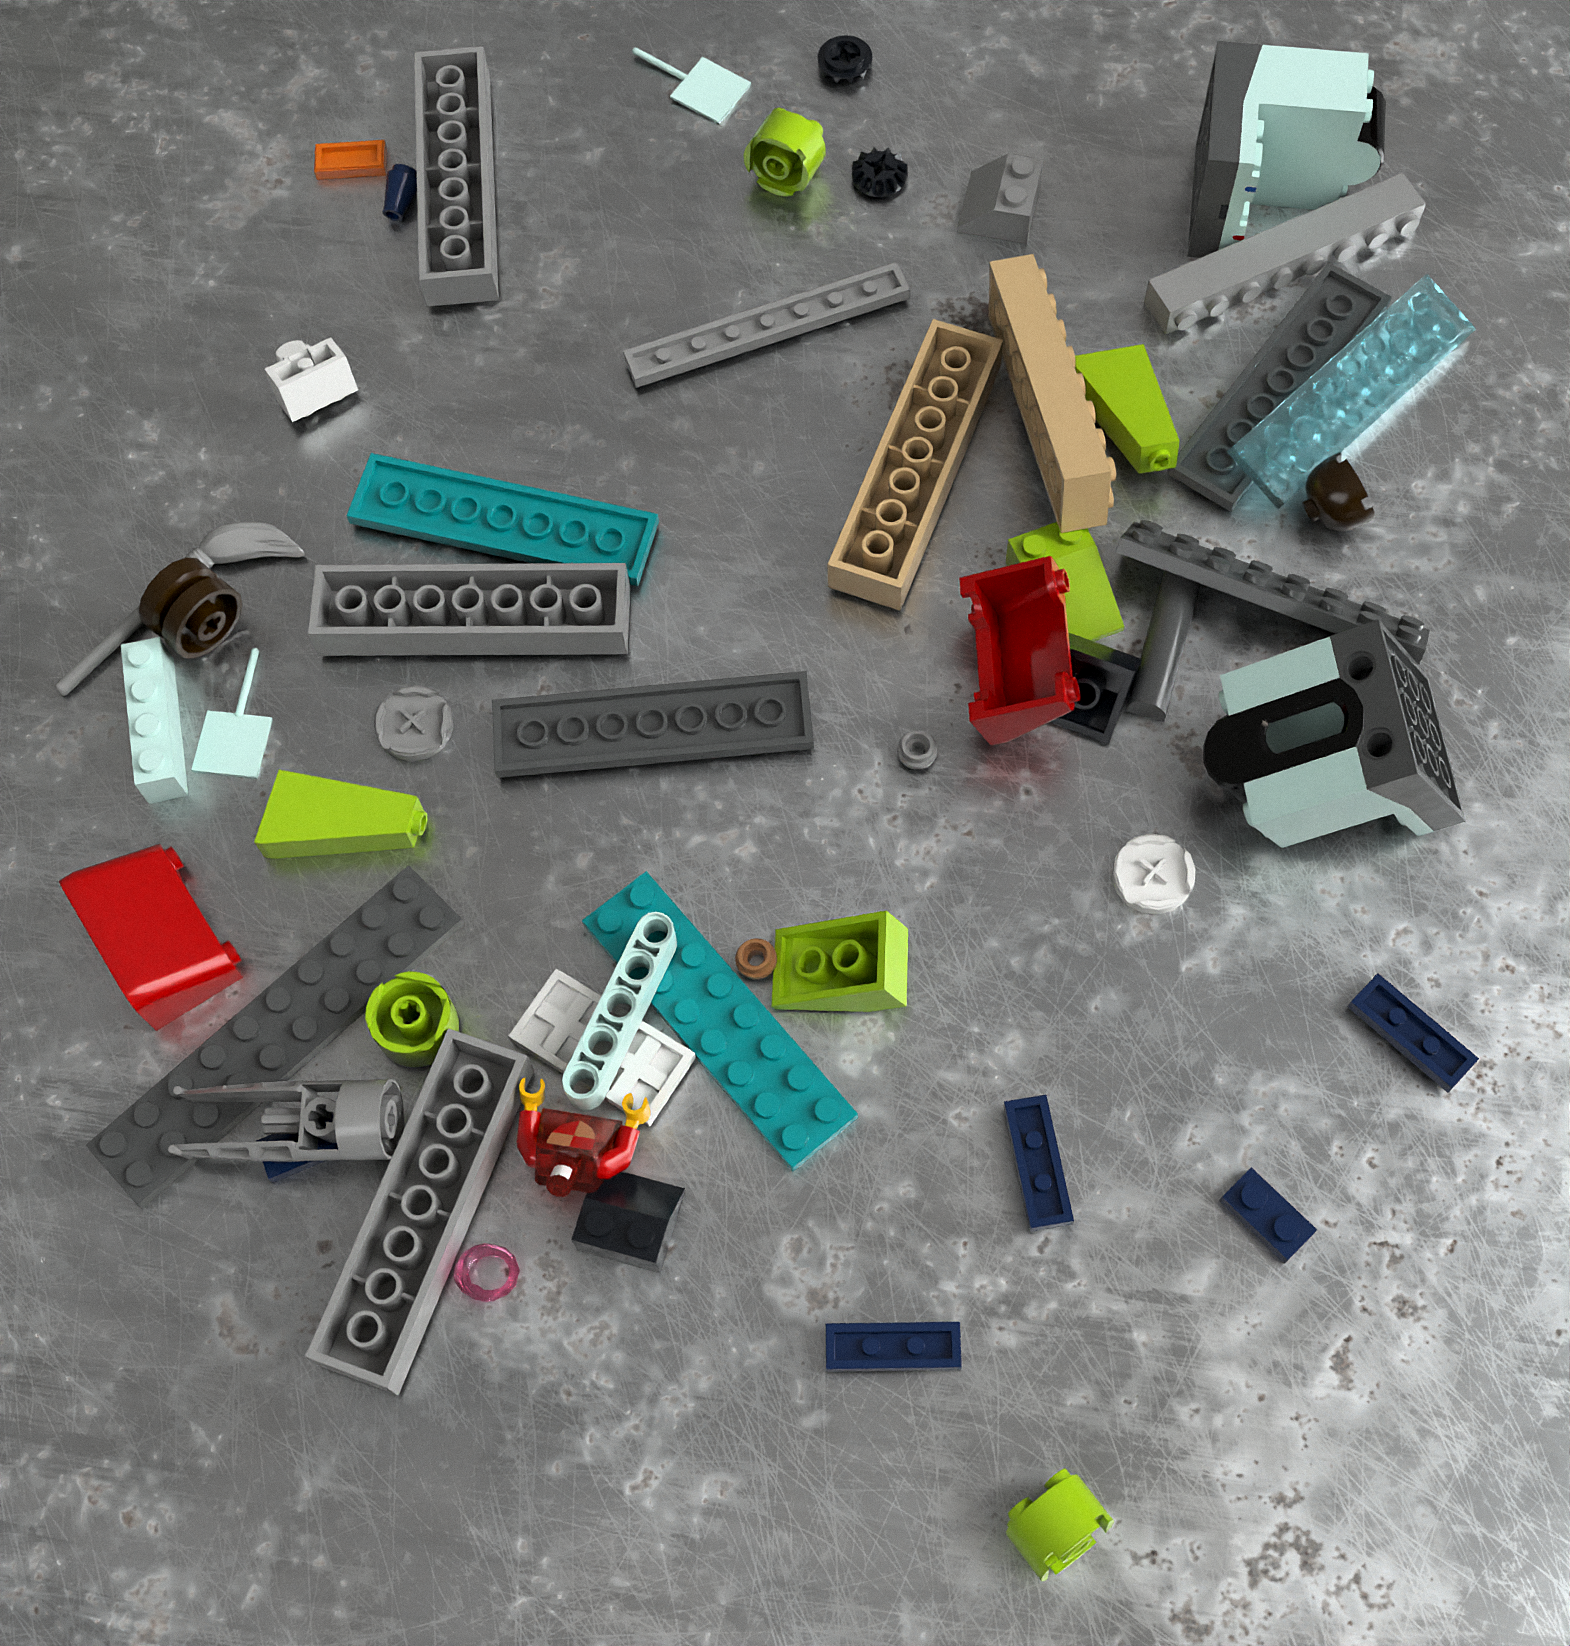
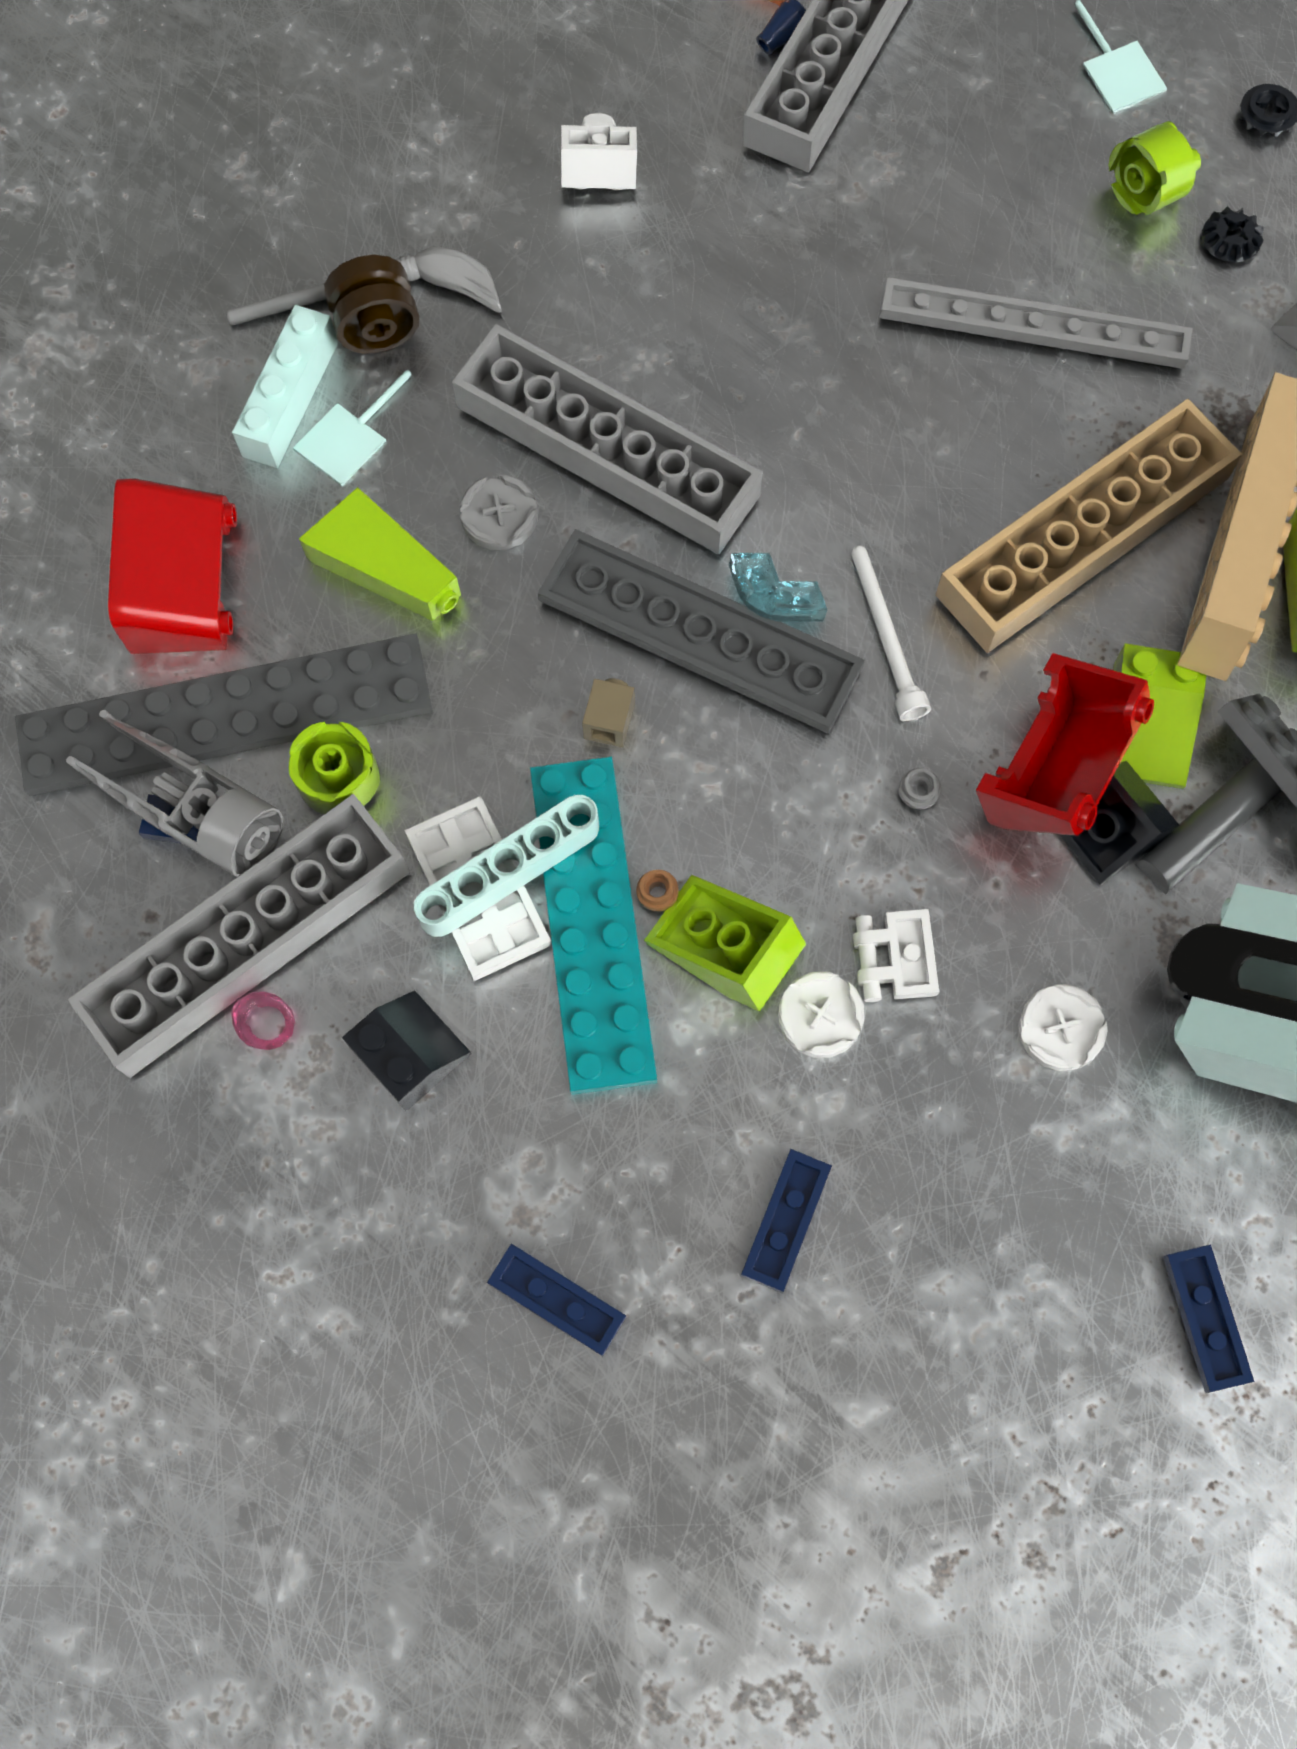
camera: 30 degrees right, 5 degrees up
teal plate [346,453,659,586] -> none
torso [517,1077,651,1197] -> none
lime brick [1005,1468,1114,1582] -> none
dark blue plate [1219,1167,1317,1264] -> none
none -> dark tan brick [582,678,635,748]
none -> clear light blue plate [728,553,828,622]
none -> white tile [778,972,864,1058]
none -> white piece [851,545,931,721]
none -> white plate [853,909,939,1002]

